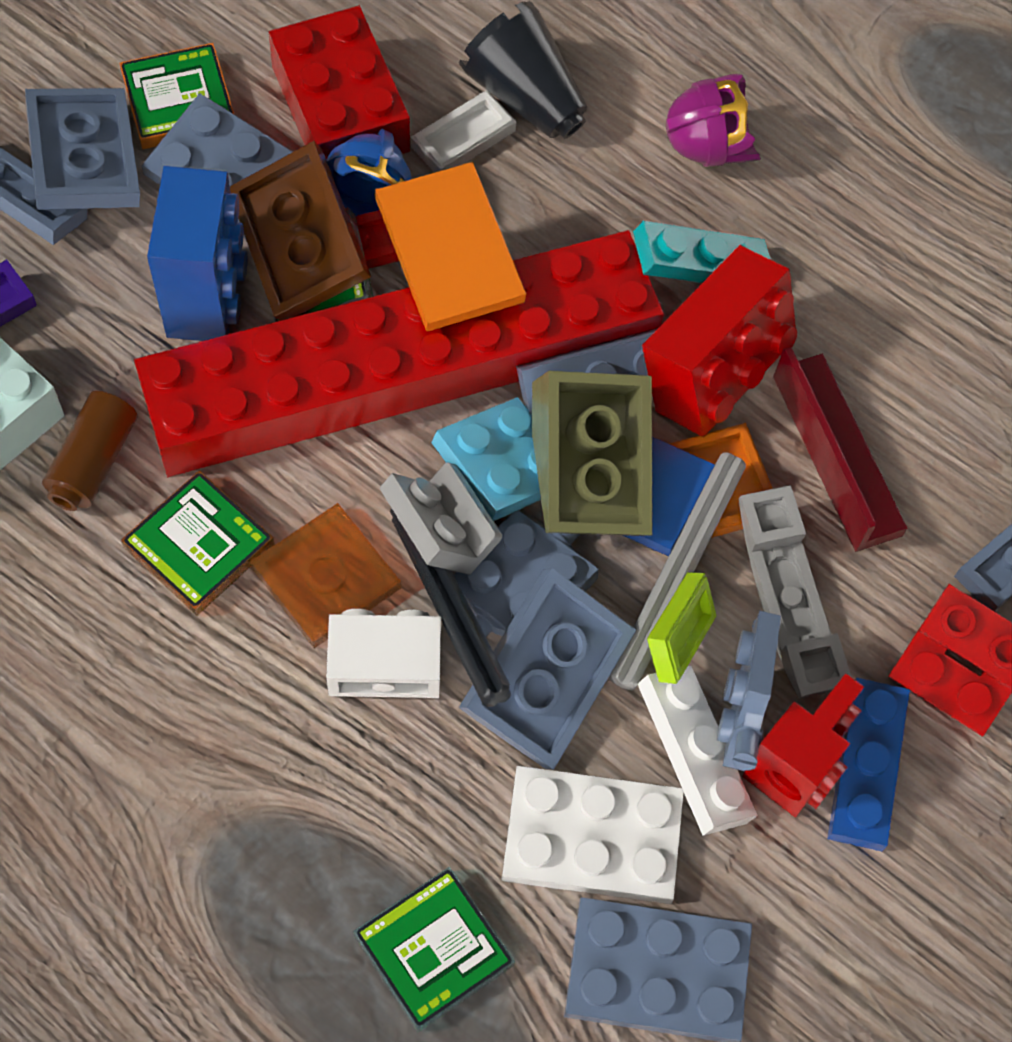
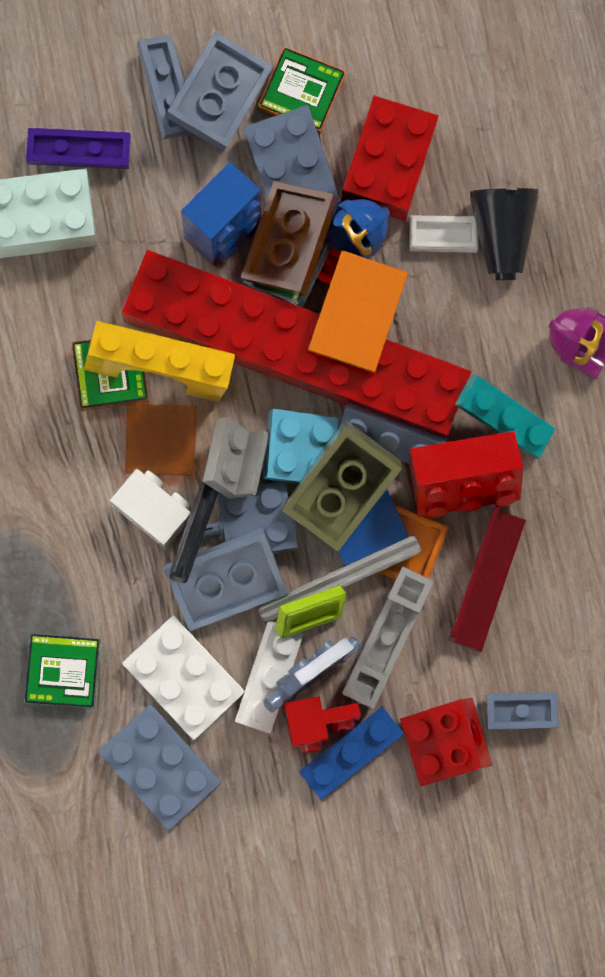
camera: 40 degrees right, 15 degrees up
reddish brown brick [42,391,138,511] -> none
none -> yellow arch [84,321,235,402]

